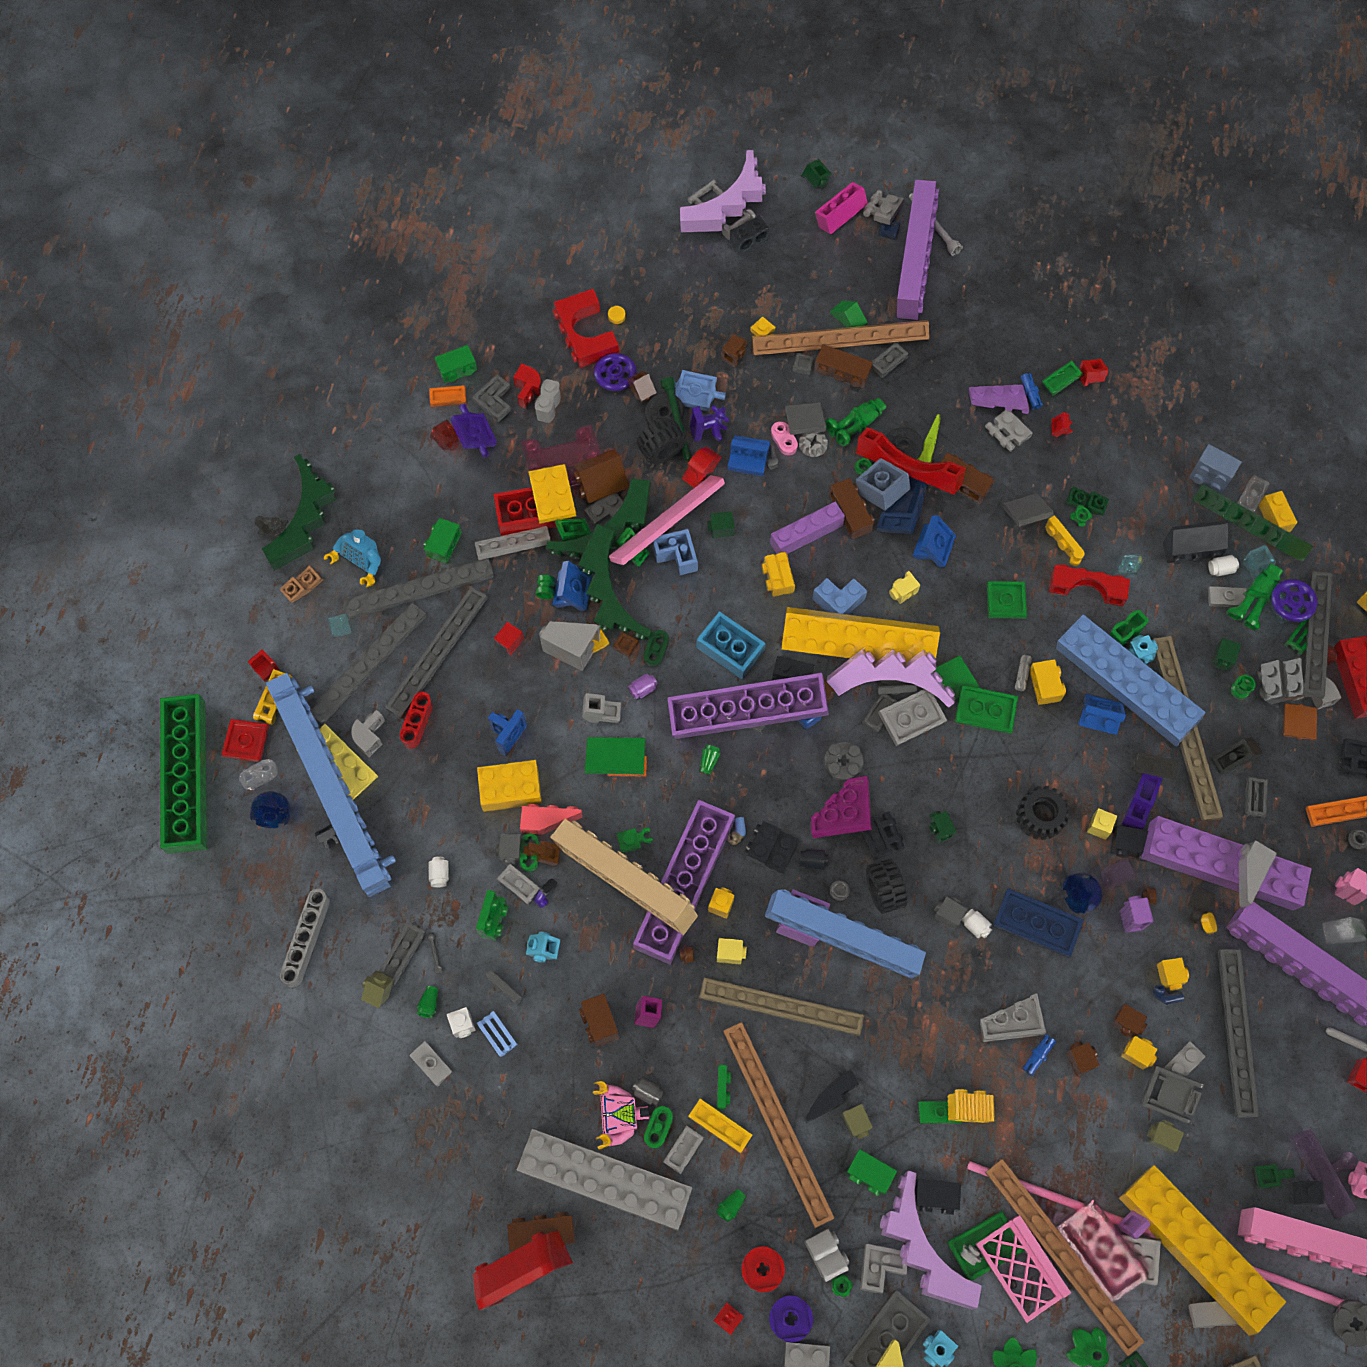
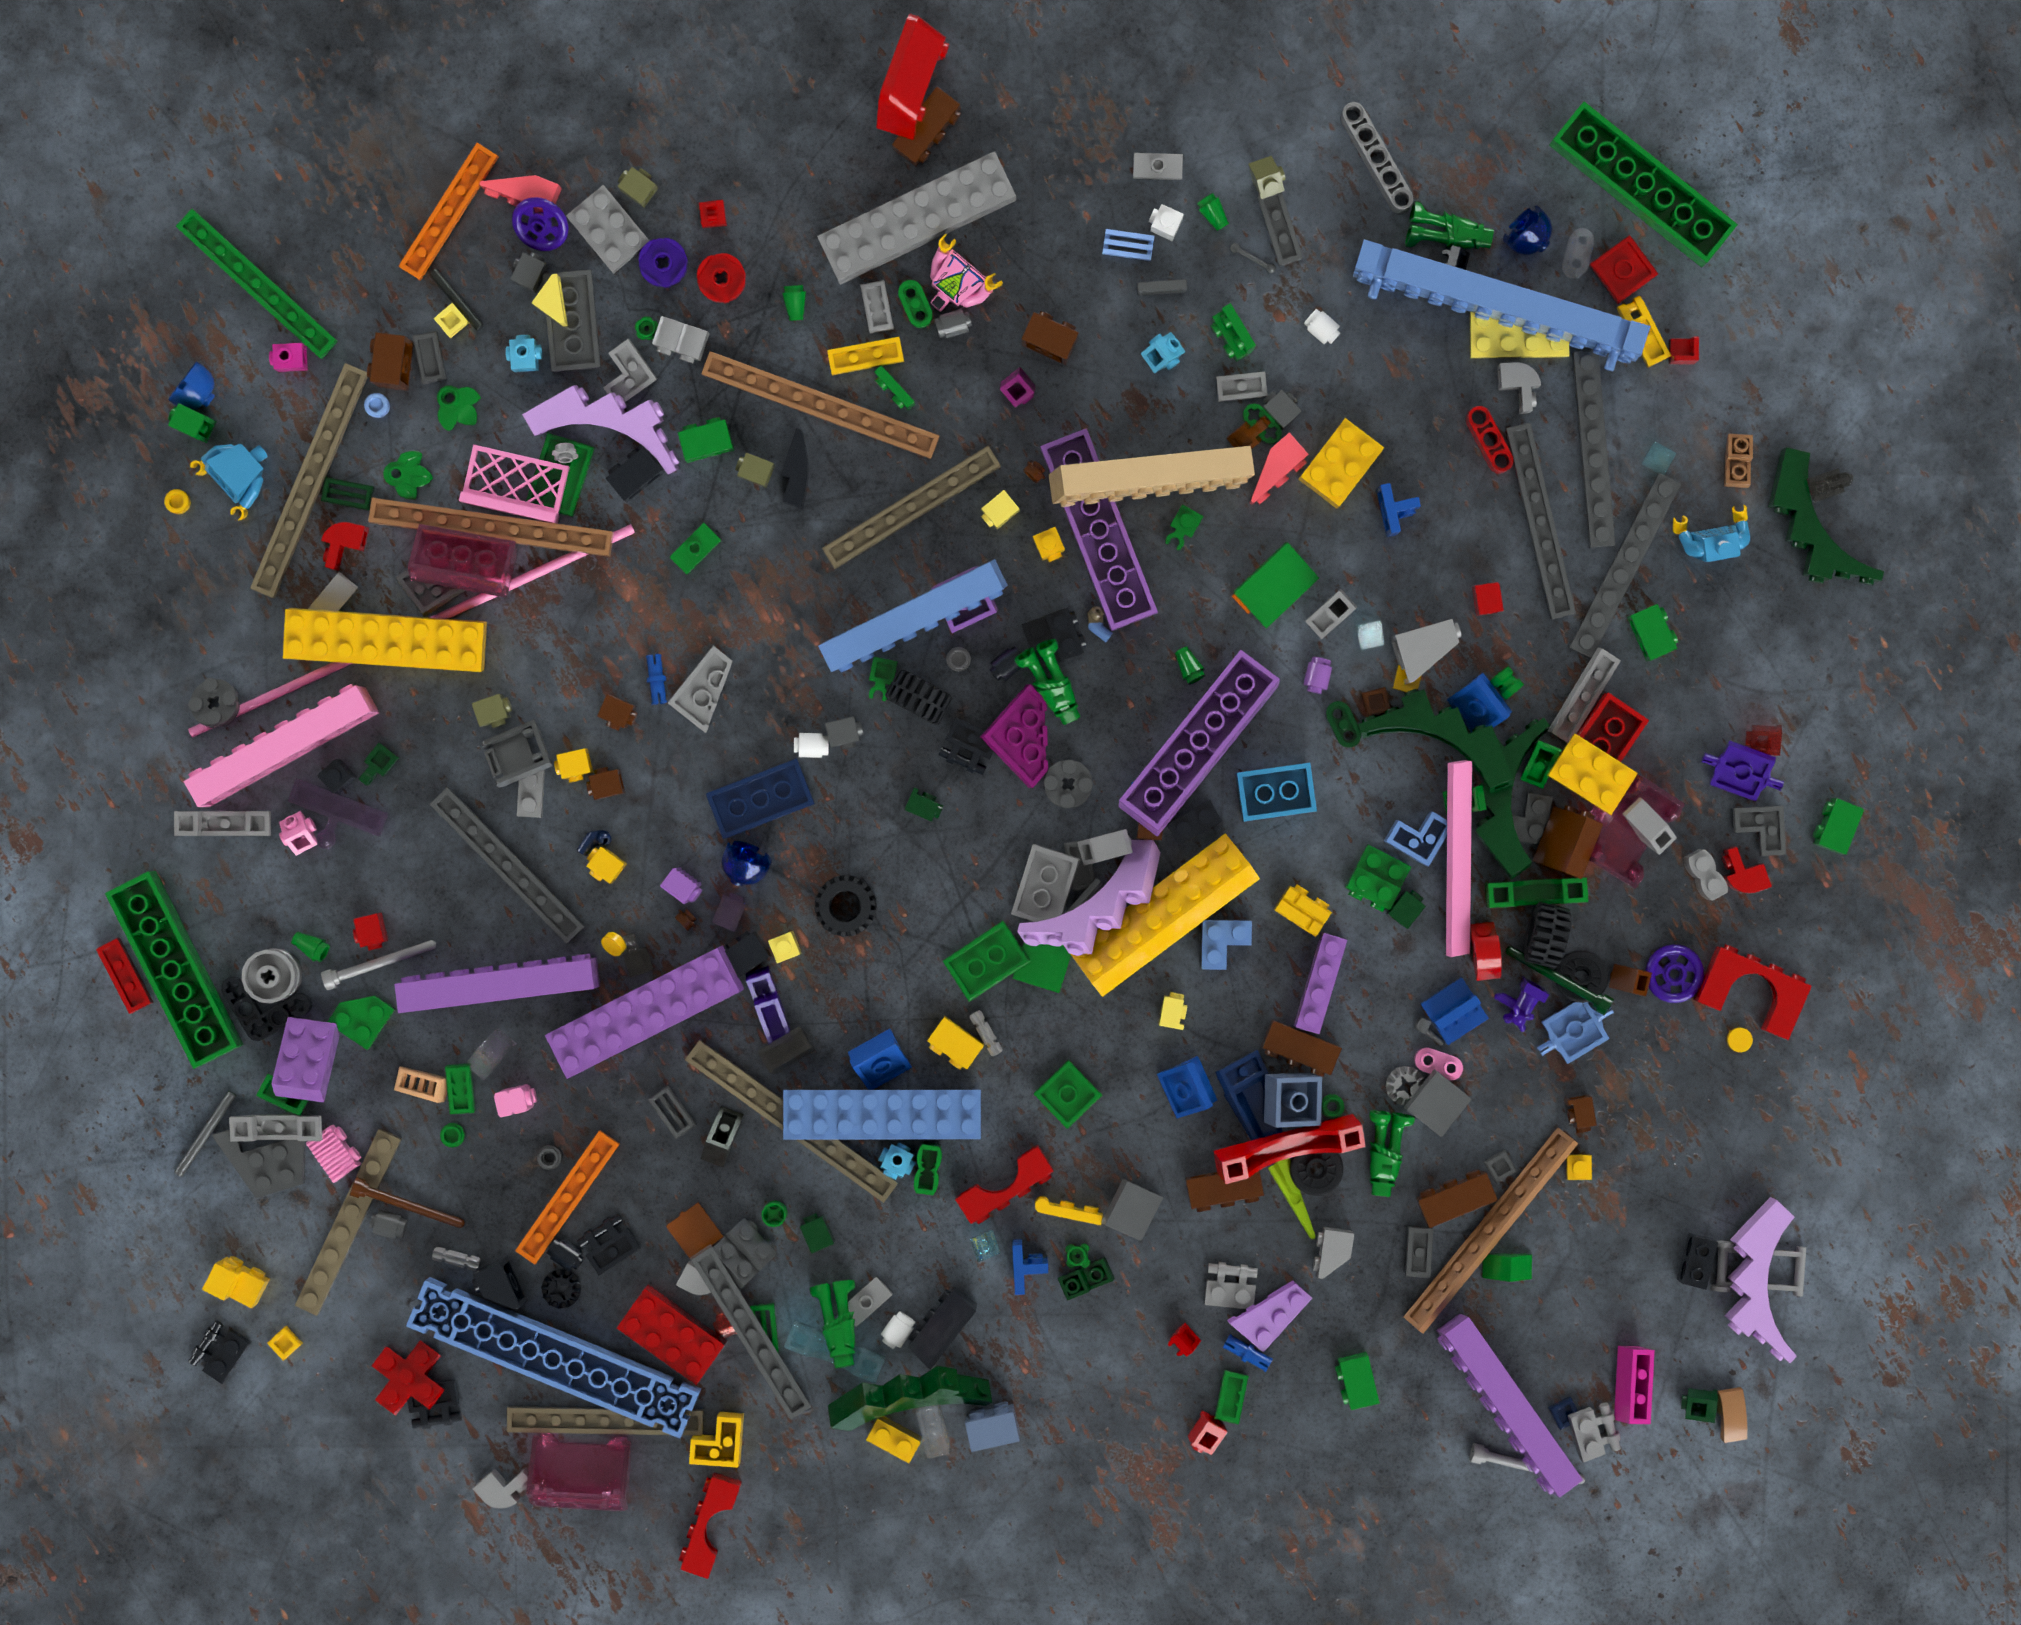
camera: 130 degrees right, 20 degrees up
orange tile [429,385,467,407] -> none
arm [534,879,557,908] -> none
yellow brick [947,1089,995,1123] -> none
medium lavender plate [1118,1210,1150,1240] -> none
light grey slope [1239,840,1277,908] -> none
dark purple plate [1271,579,1318,622] -> none
none -> red brick [321,522,369,571]
none -> green plate [869,657,898,701]
none -> blue bracket [1012,1239,1049,1295]
none -> green piece [1015,639,1080,725]
none -> light grey slope [1077,829,1133,865]
none -> light grey slope [1313,1227,1354,1279]
none -> green brick [1335,1352,1380,1410]
none -> green plate [1345,844,1411,912]
none -> clear light blue slope [1355,620,1384,650]
none -> green piece [1405,201,1494,249]
none -> green arch [1484,877,1588,908]
none -> light grey slope [1623,797,1677,855]
none -> medium nougat slope [1717,1387,1747,1443]

